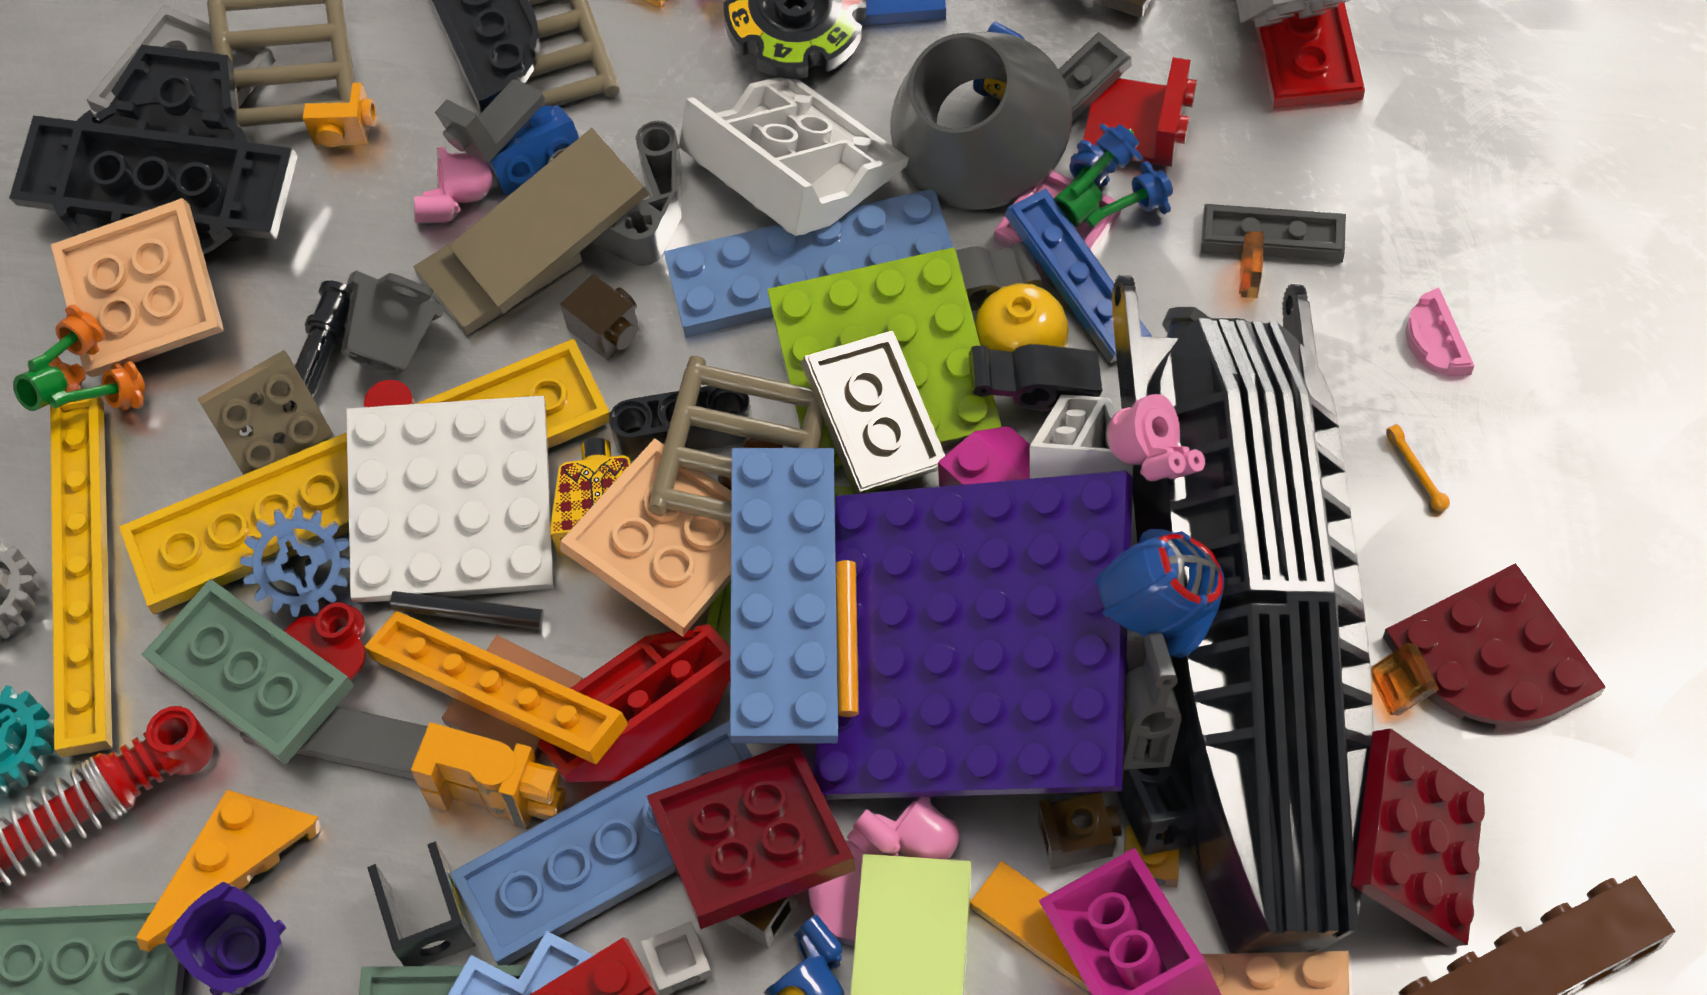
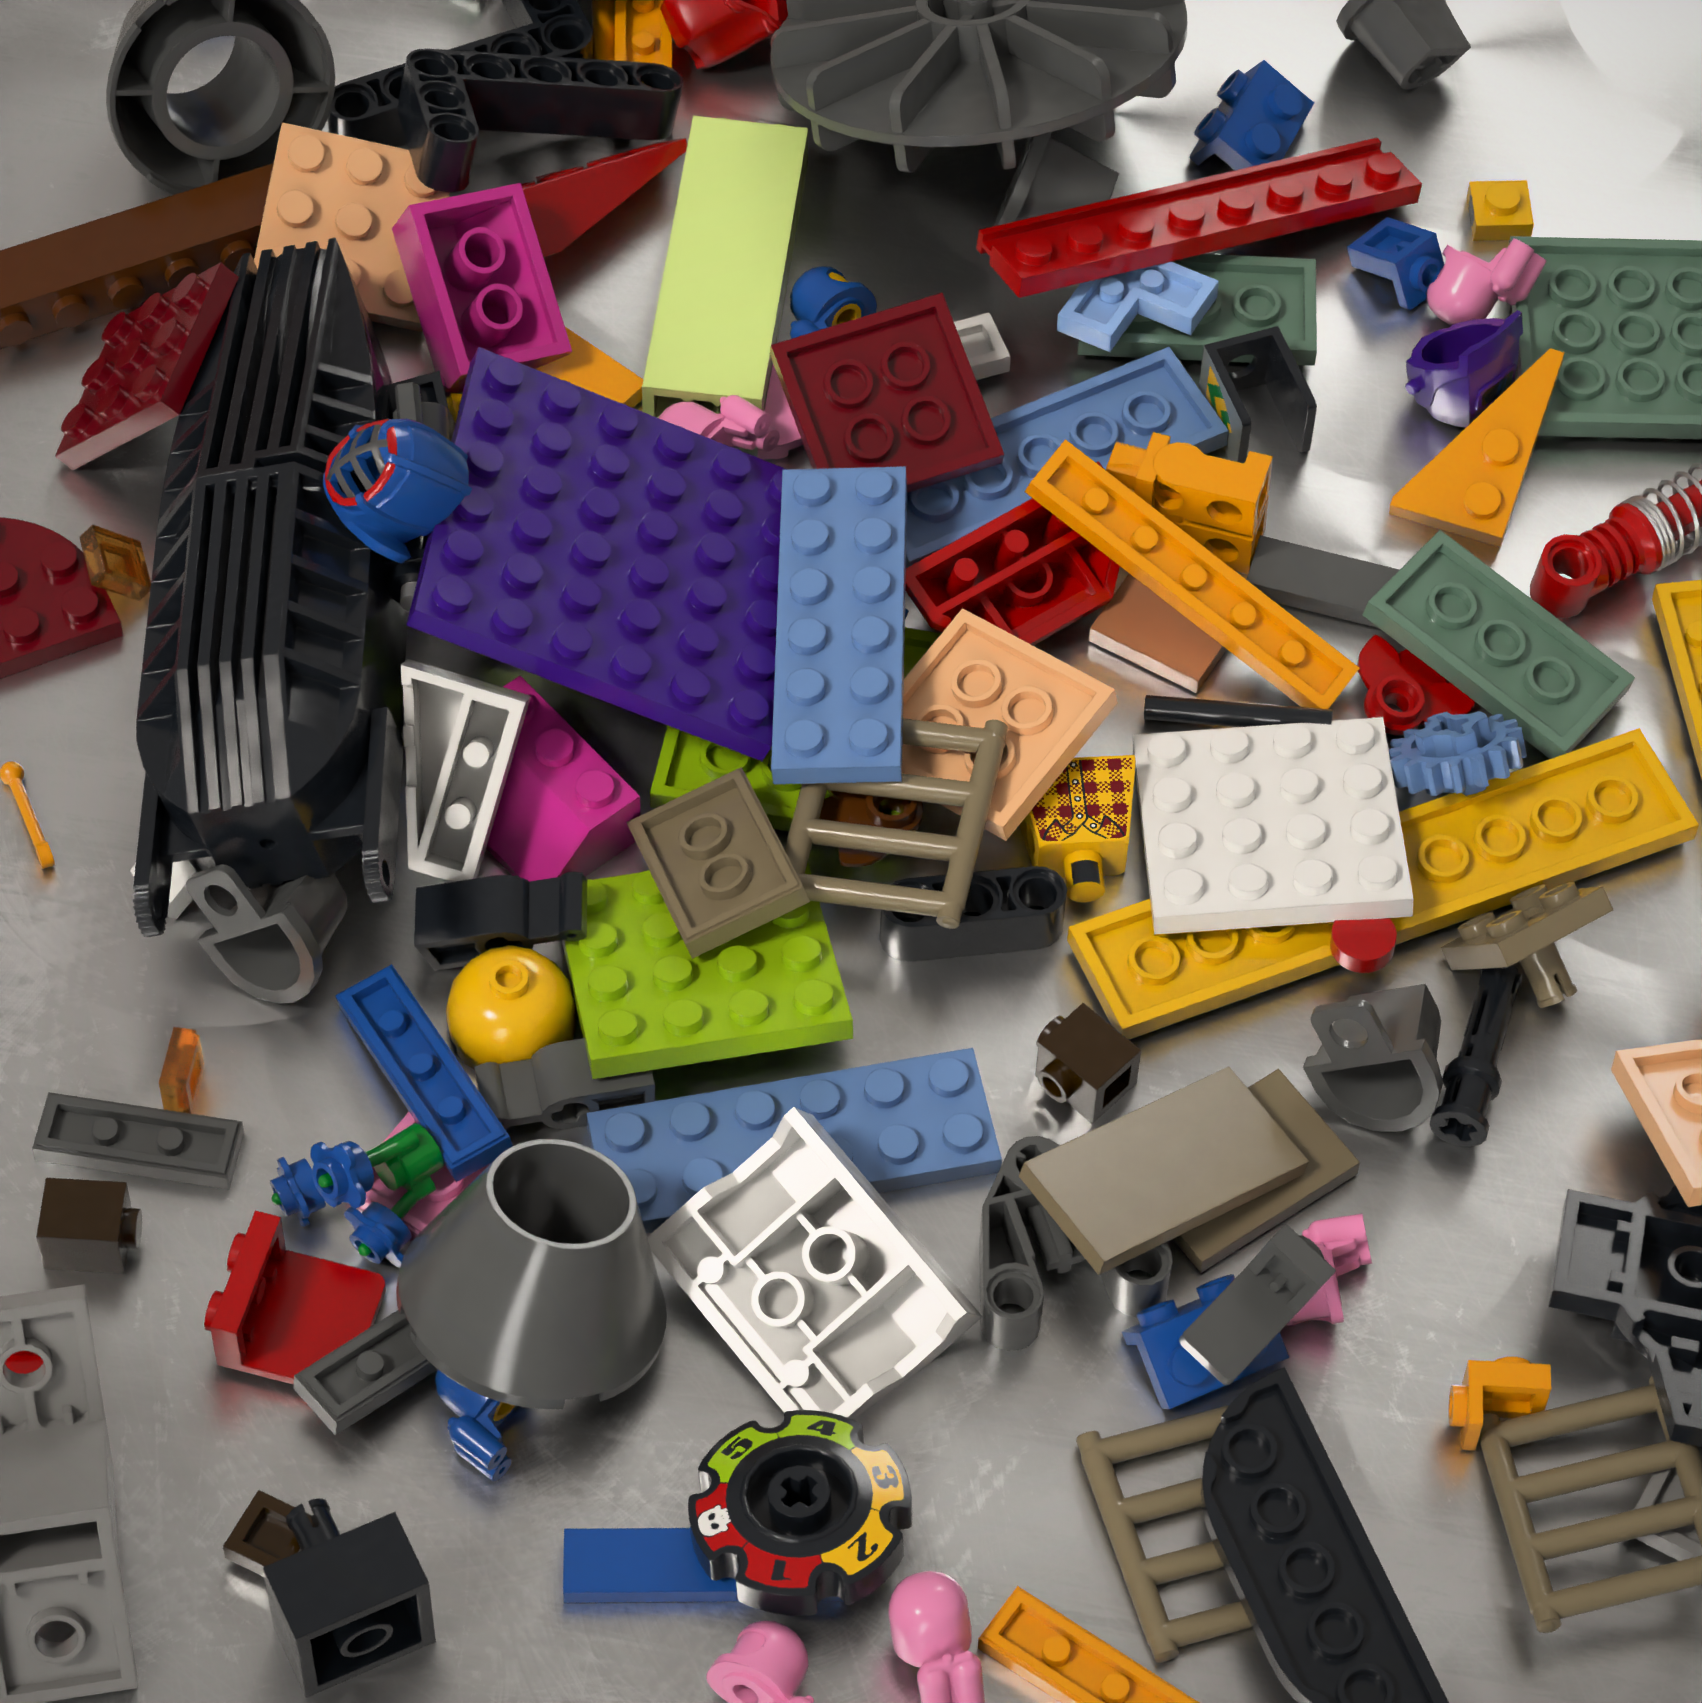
camera: 175 degrees right, 5 degrees down
light orange bar [835,560,859,717] -> none
bright pink piece [1107,394,1205,481] -> none
none -> dark brown brick [36,1178,142,1274]

